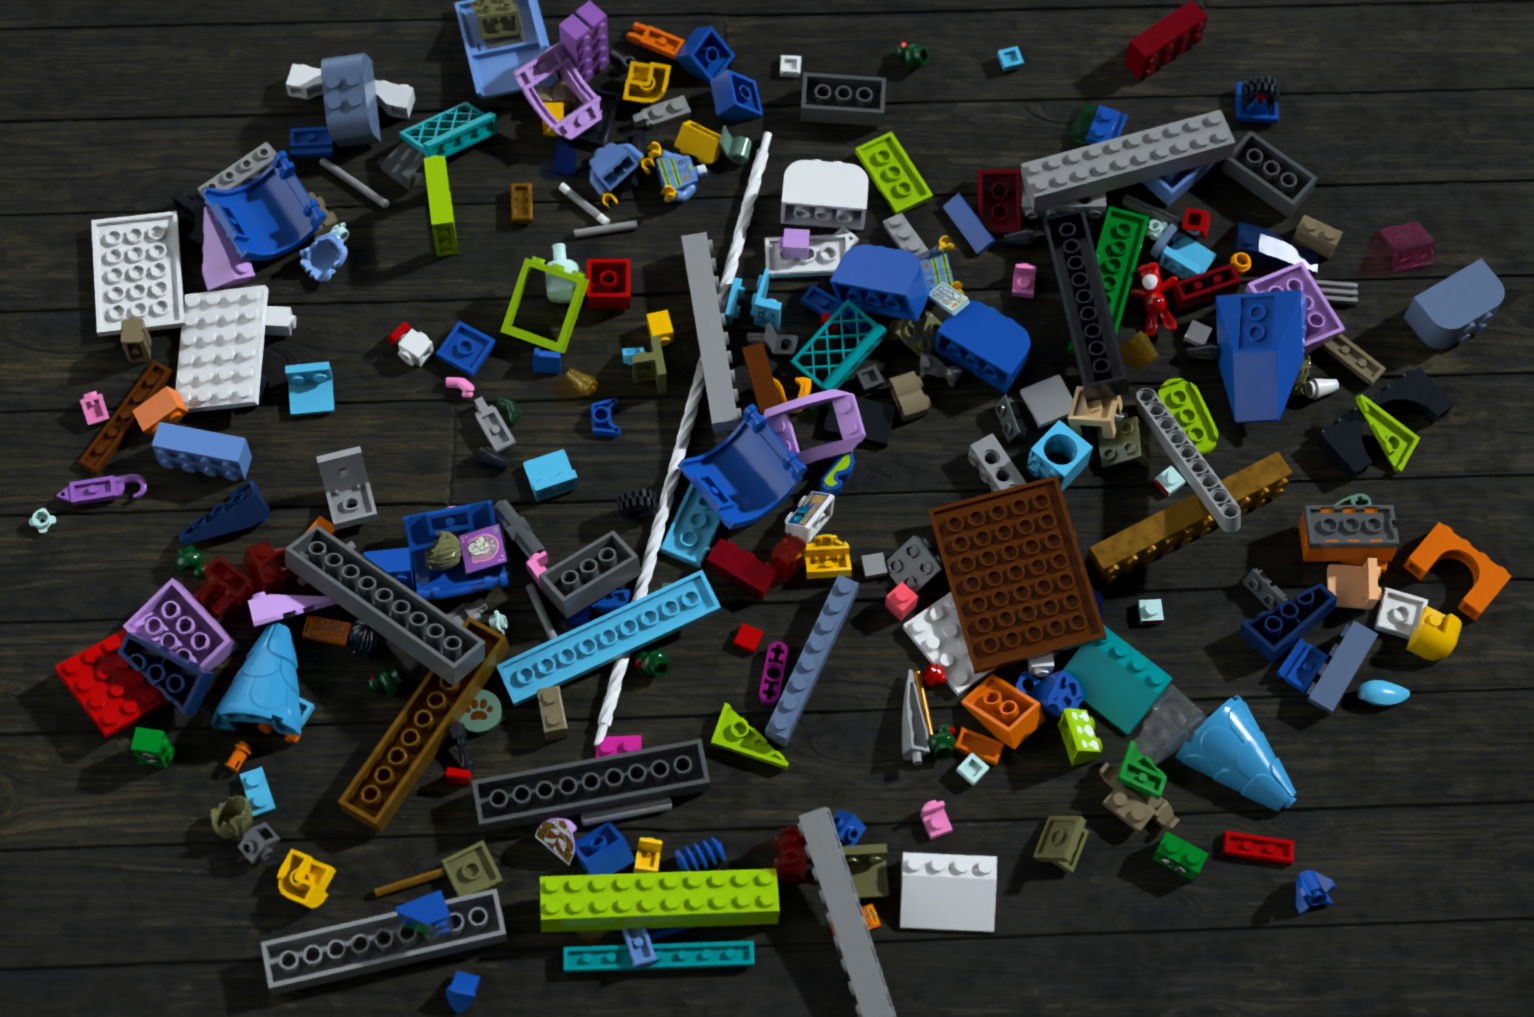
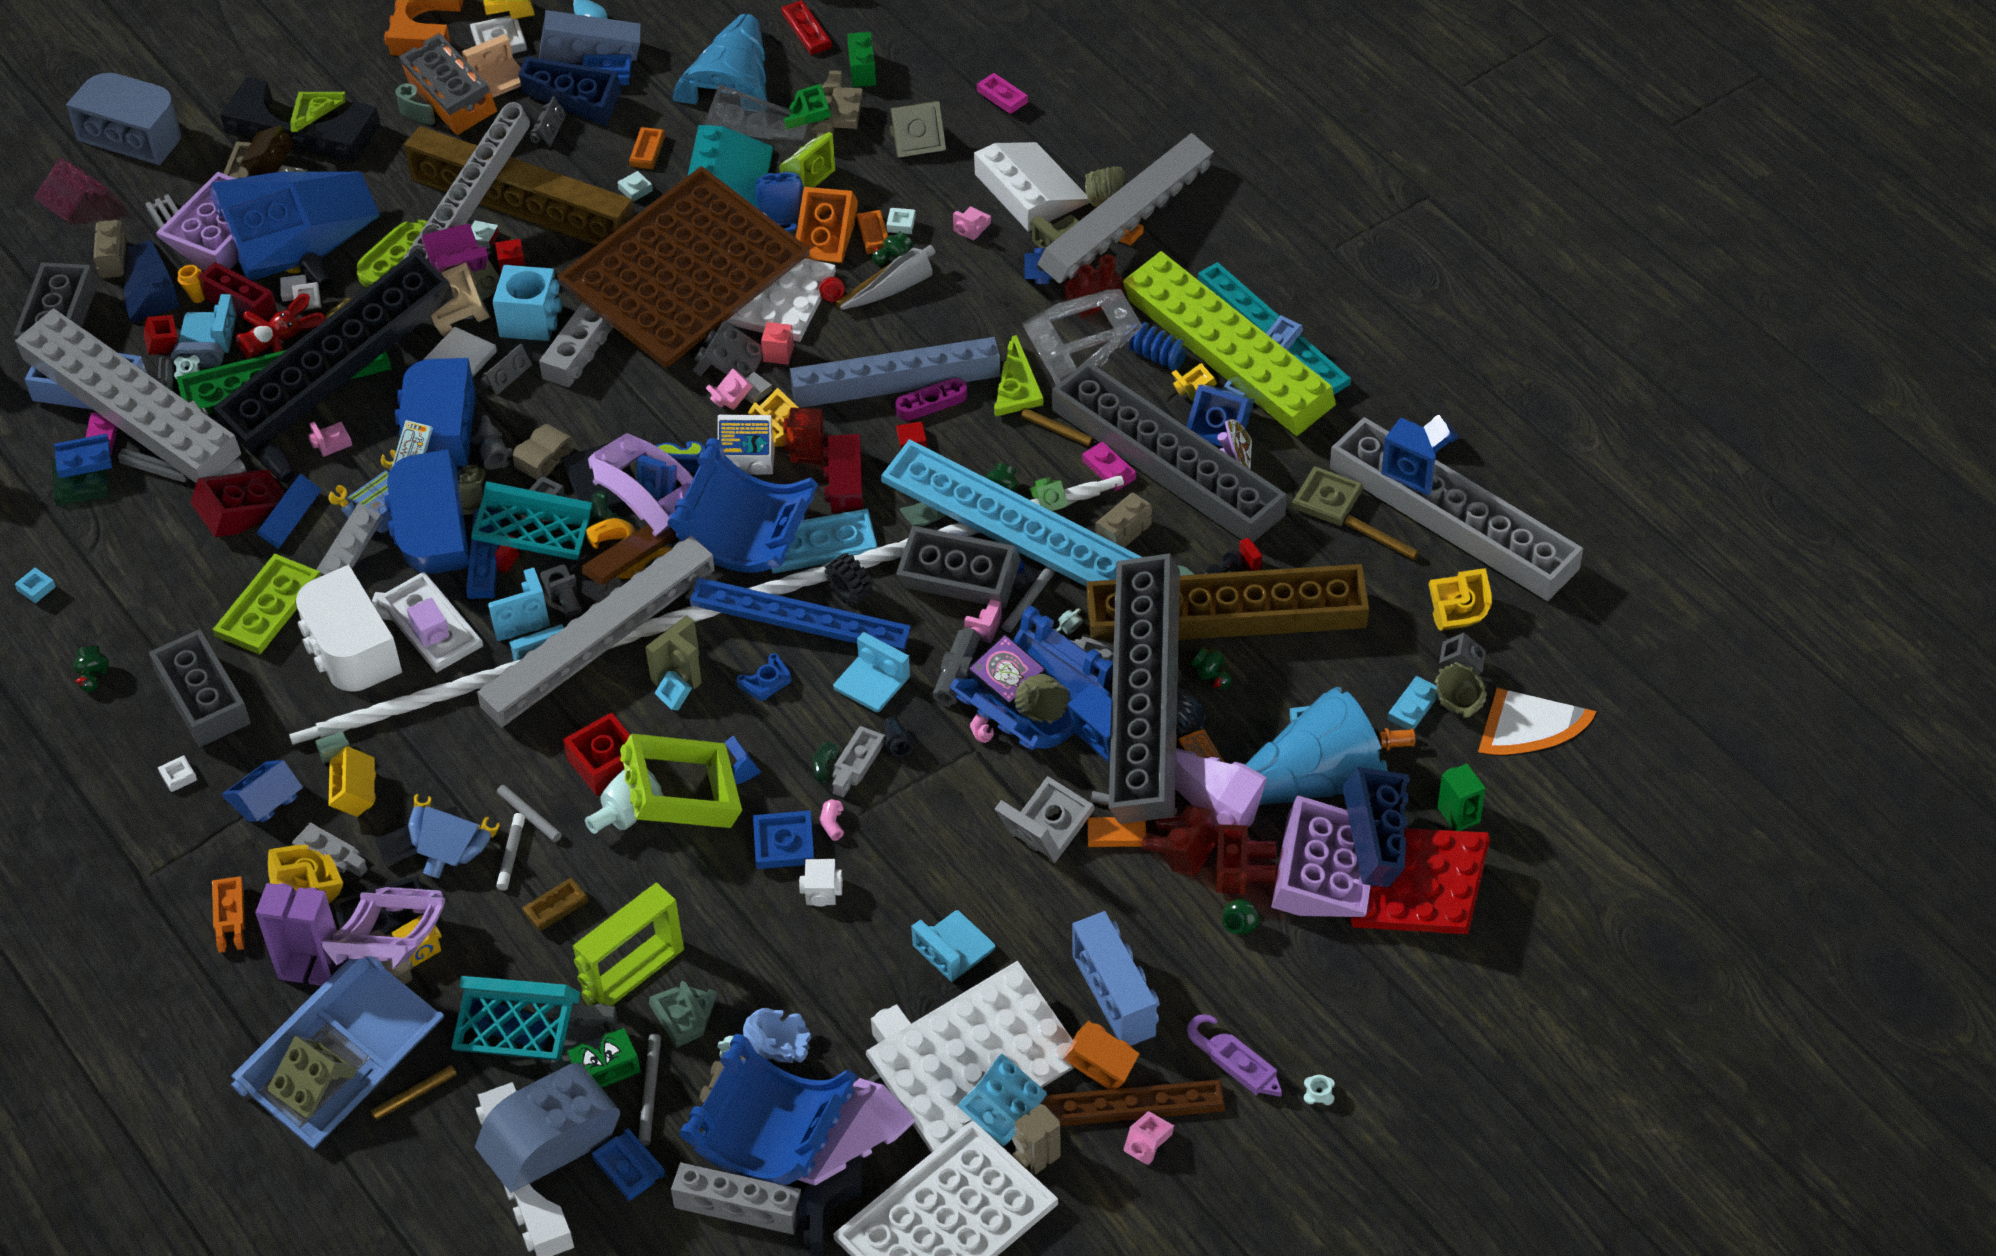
camera: 120 degrees left, 15 degrees down
dark blue wedge [179,479,271,545] -> none
red tile [387,322,411,345] -> none
clear blue slope [554,136,576,175] -> none
clear yellow cone [566,368,598,396] -> none
torso [647,142,708,203] -> none
yellow brick [647,310,674,346] -> none
blue slope [675,26,735,84] -> none
none -> dark brown brick [241,125,294,176]
none -> white tile [292,282,322,311]
none -> pearl gold bar [370,1065,457,1121]
none -> magenta bracket [422,224,488,273]
none -> red brick [495,239,525,273]
none -> green brick [567,1028,641,1088]
none -> orange tile [629,127,665,169]
none -> blue plate [637,455,677,501]
none -> sand green slope [649,981,718,1048]
none -> blue plate [690,577,911,653]
none -> bright pink bracket [706,369,753,410]
none -> medium azure bracket [957,1054,1047,1147]
none -> dark pink plate [977,73,1028,114]
none -> pearl gold bar [1021,408,1094,447]
none -> clear windscreen [1022,289,1143,385]
none -> bright green bracket [1028,477,1068,511]
none -> olive hair [1085,166,1127,207]
none -> sticker [1478,688,1597,755]

